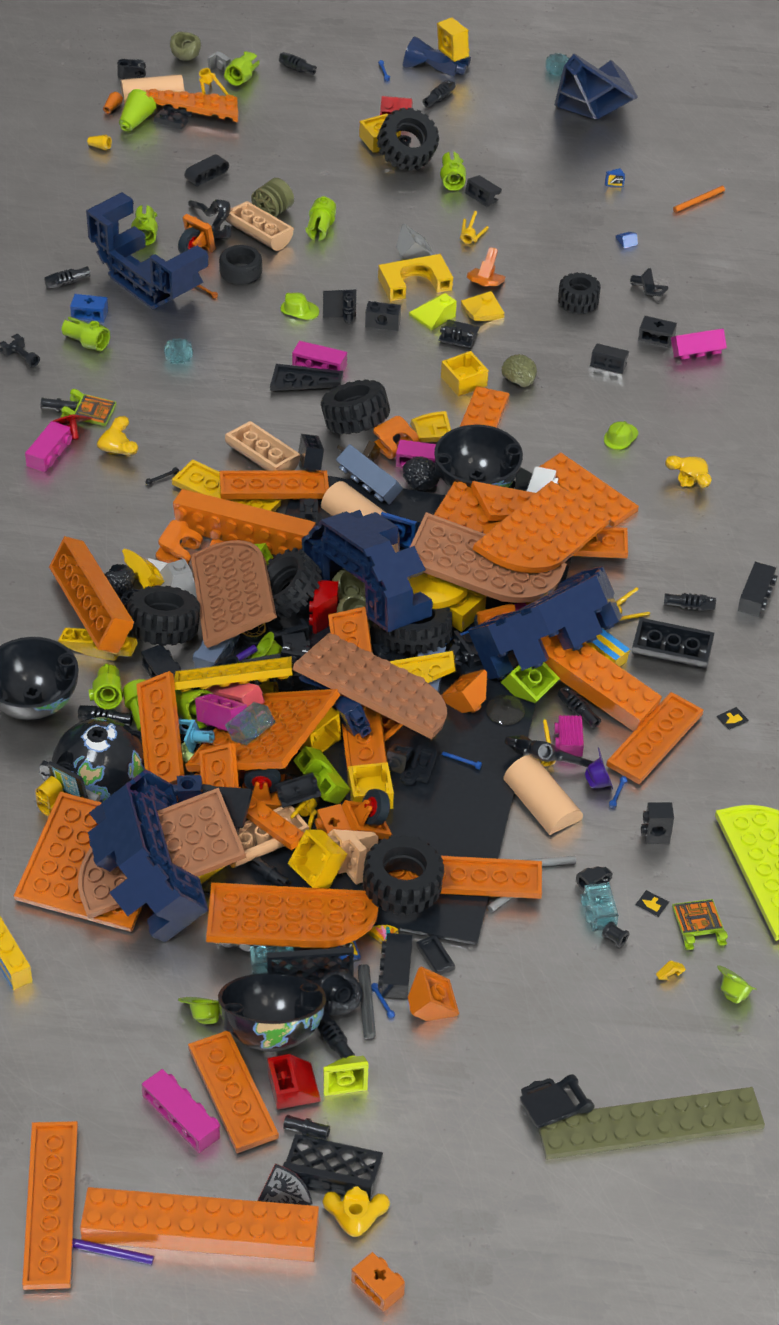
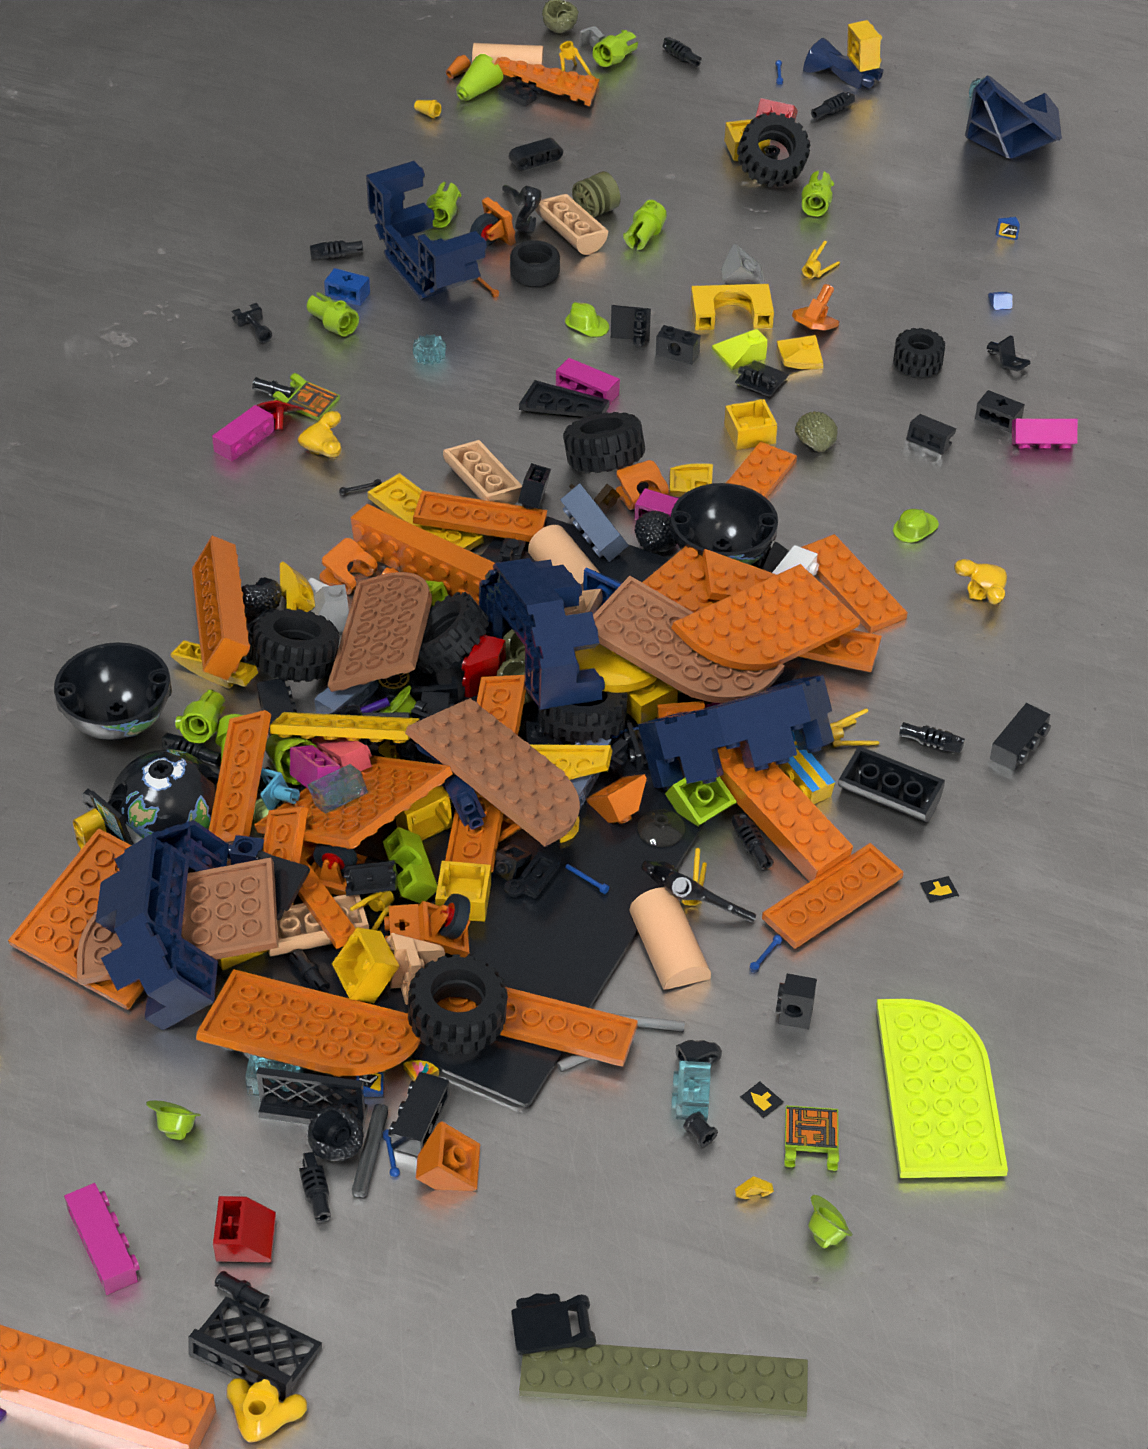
camera: 15 degrees right, 0 degrees up
black piece [117,59,146,79] -> none
orange plate [188,1031,279,1153] -> none
black piece [218,973,326,1052] -> none
shield [257,1163,313,1206] -> none
neon yellow slope [323,1056,368,1096] -> none
black tile [416,935,455,975] -> none
black hinge [465,175,502,207] -> none
dark pink brick [554,715,584,756] -> none
dark purple piece [585,747,613,790] -> none
orange bar [673,186,725,213] -> none

